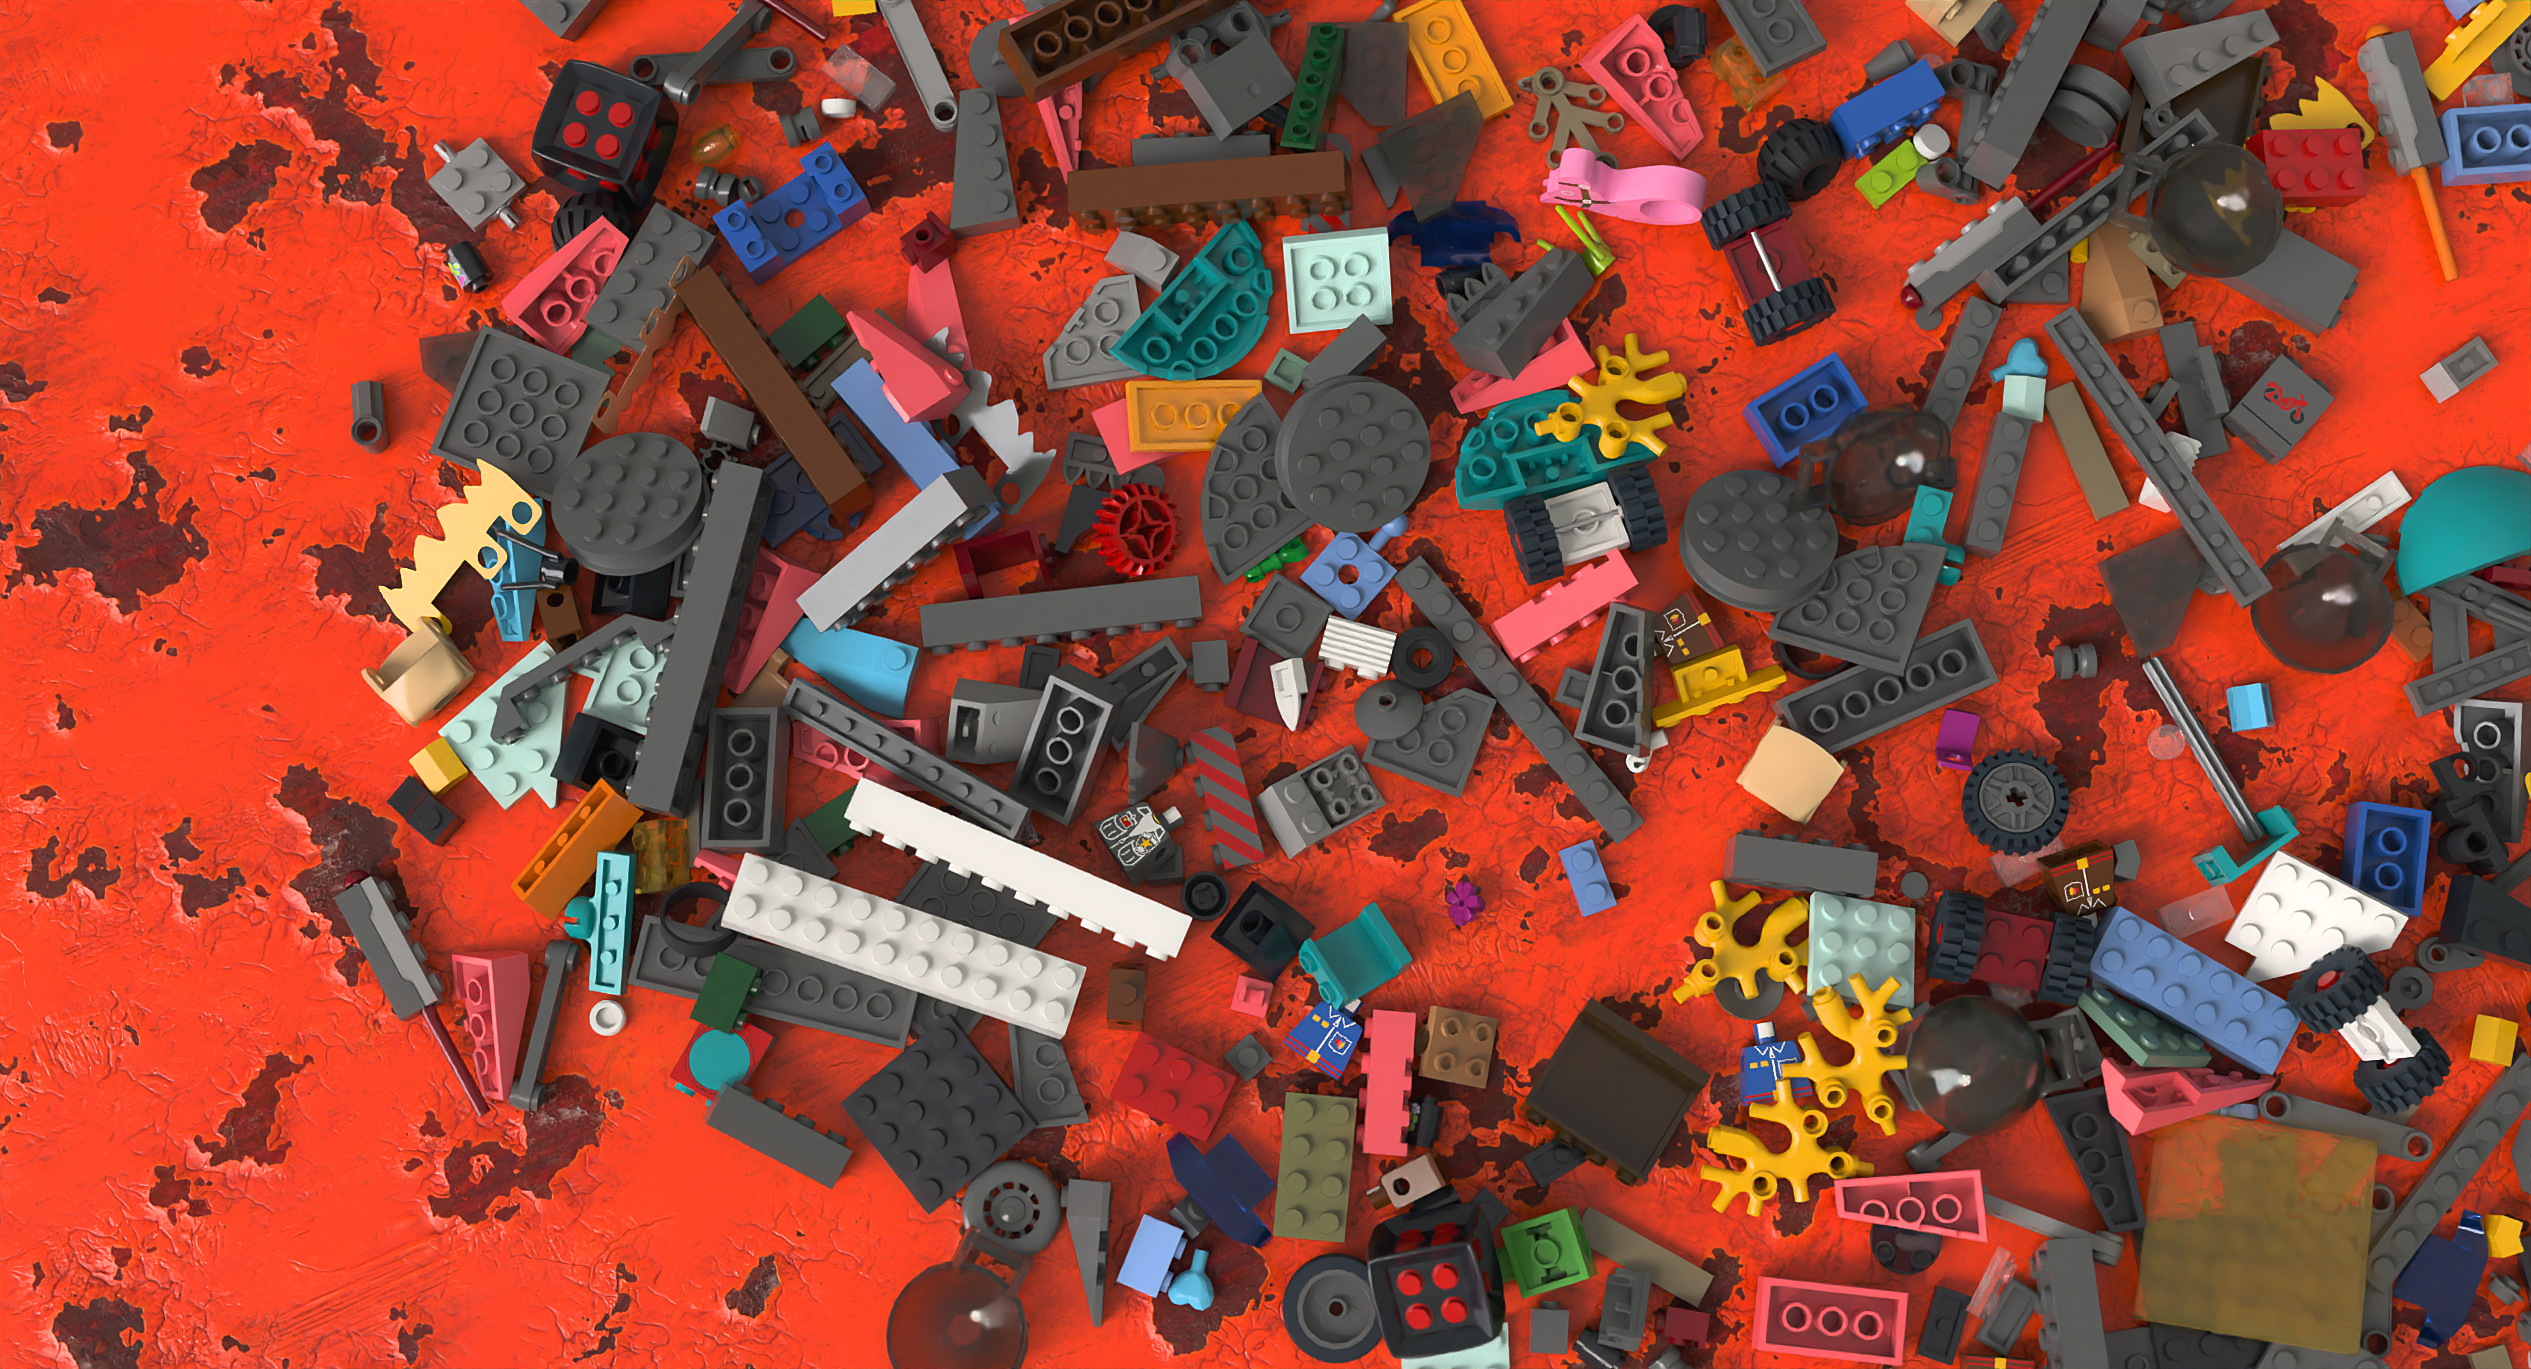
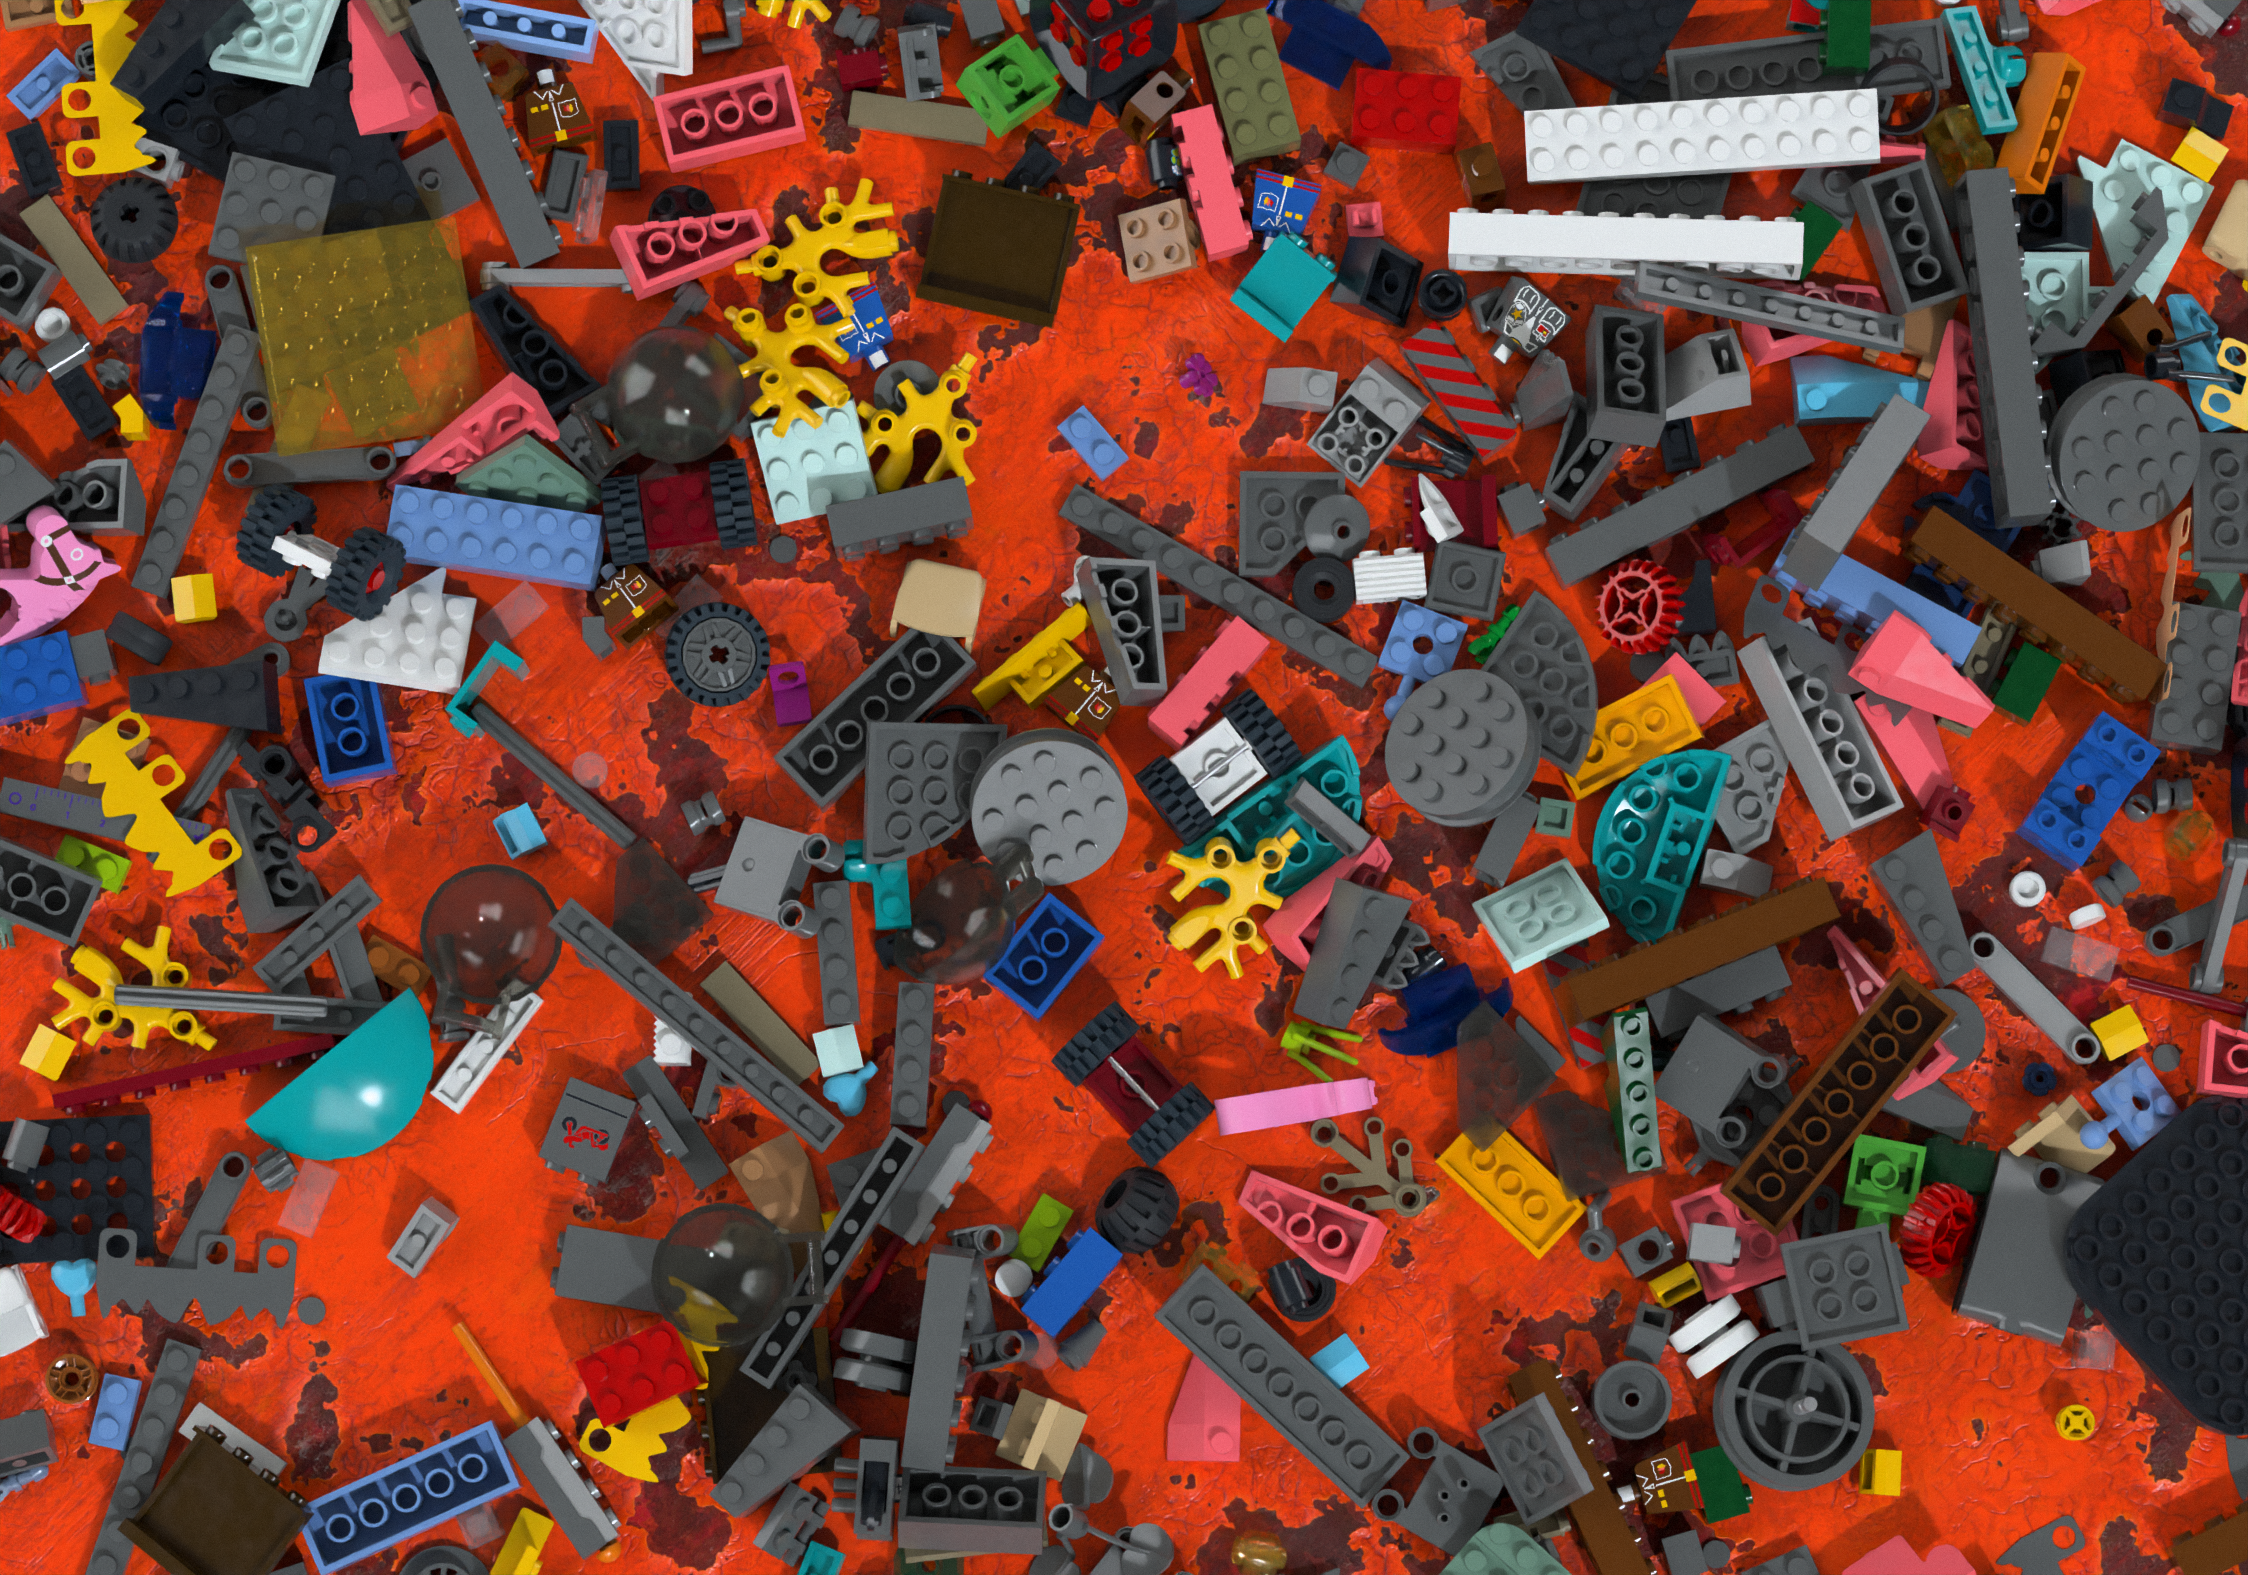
camera: 160 degrees right, 0 degrees up
none -> piece [687,816,845,939]
none -> light grey slope [1262,367,1338,414]
none -> piece [1284,776,1371,859]
none -> black plant [1384,415,1475,480]
none -> light grey brick [1737,617,1904,842]
none -> white tile [2009,871,2046,907]

